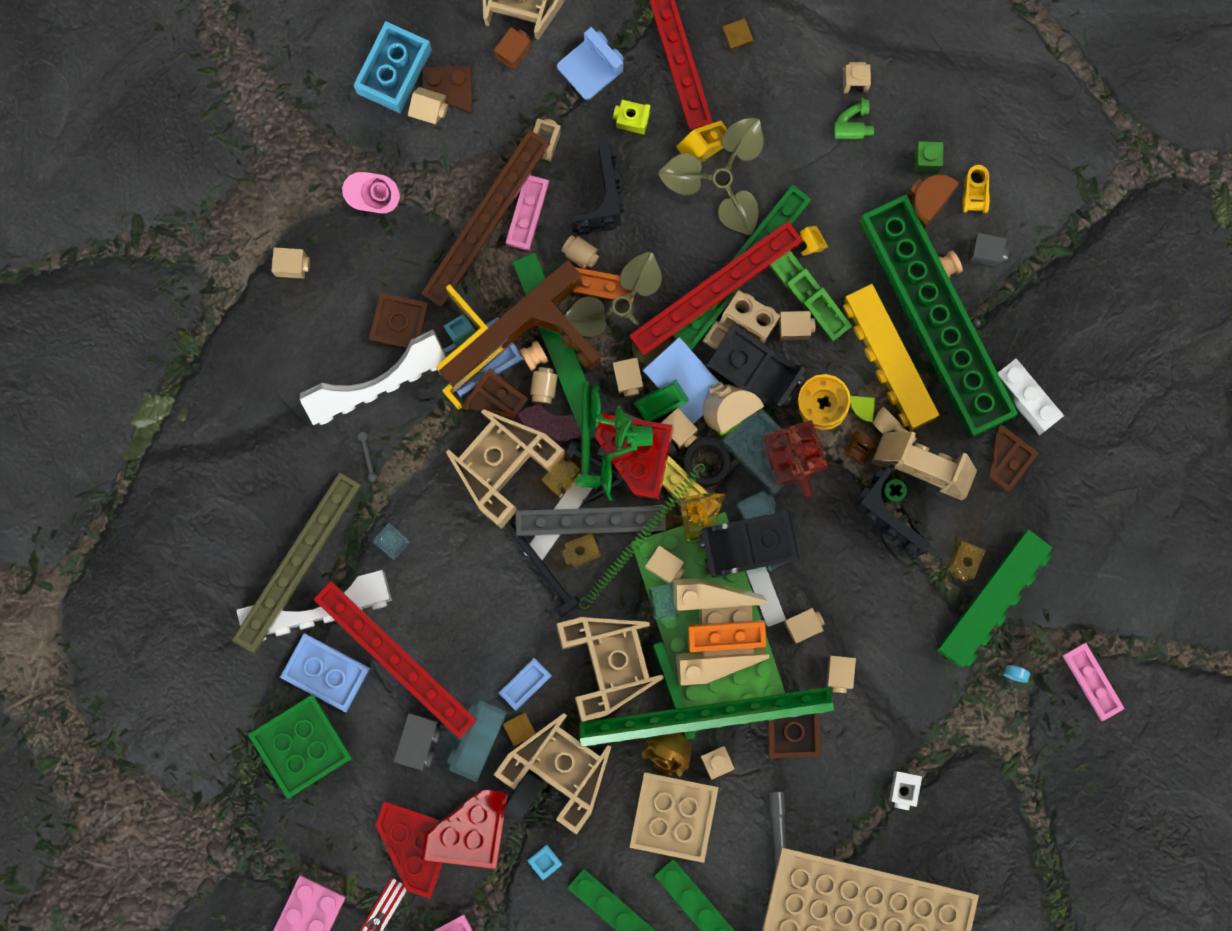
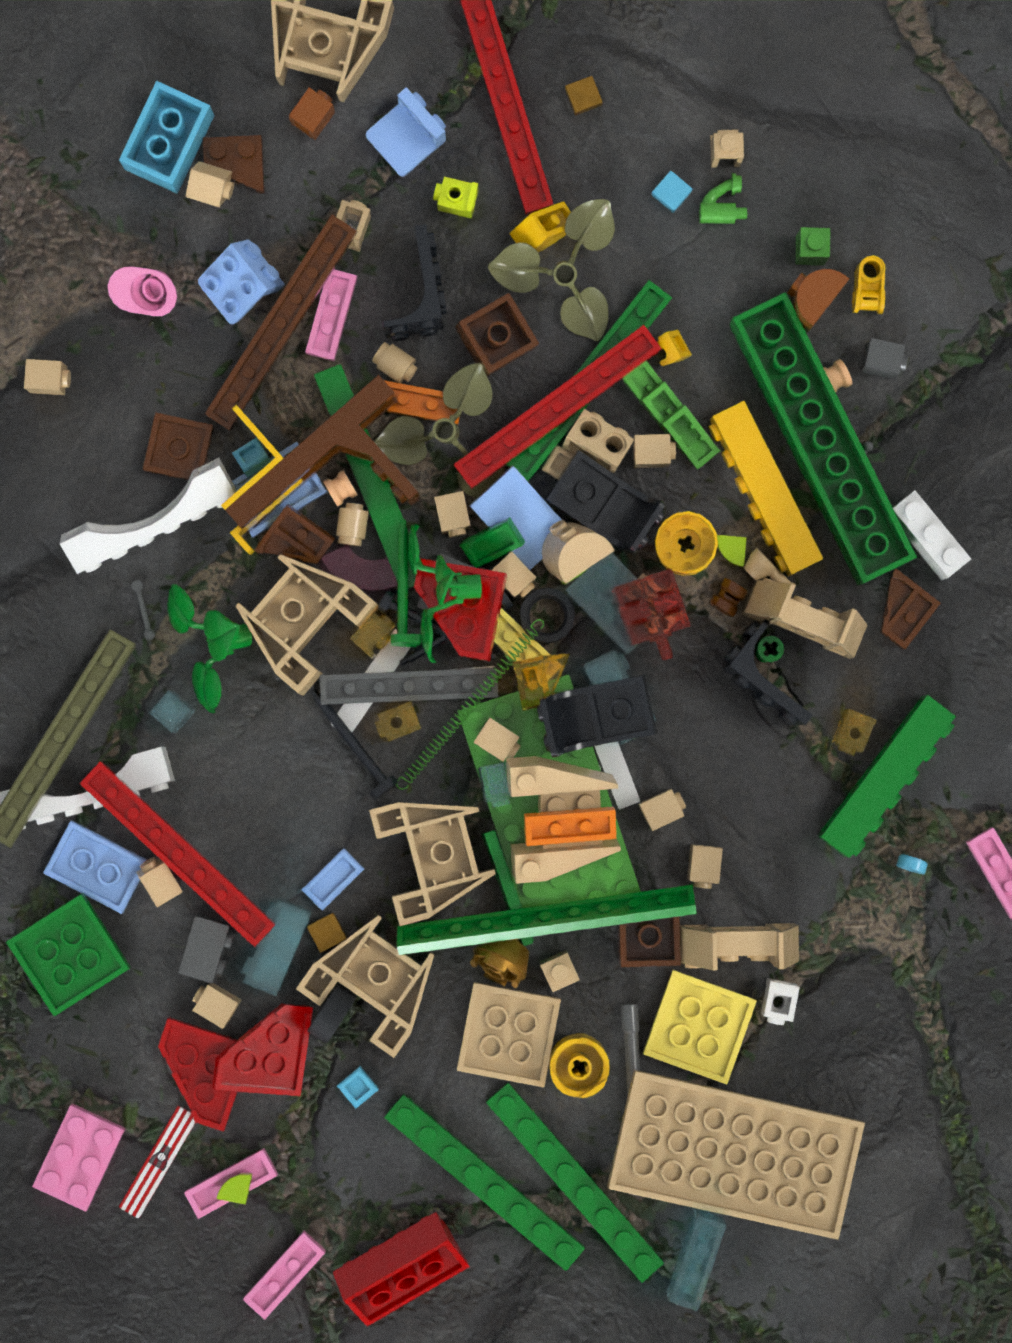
camera: 10 degrees left, 5 degrees up
none -> tan brick [136,857,183,907]
none -> green plant [167,584,252,714]
none -> tan brick [192,983,242,1029]
none -> light blue bracket [198,239,285,324]
none -> reddish brown brick [455,293,539,377]
none -> yellow brick [549,1033,610,1098]
none -> light yellow plate [643,969,757,1085]
none -> medium azure tile [651,170,693,213]
none -> tan wedge [680,923,799,970]

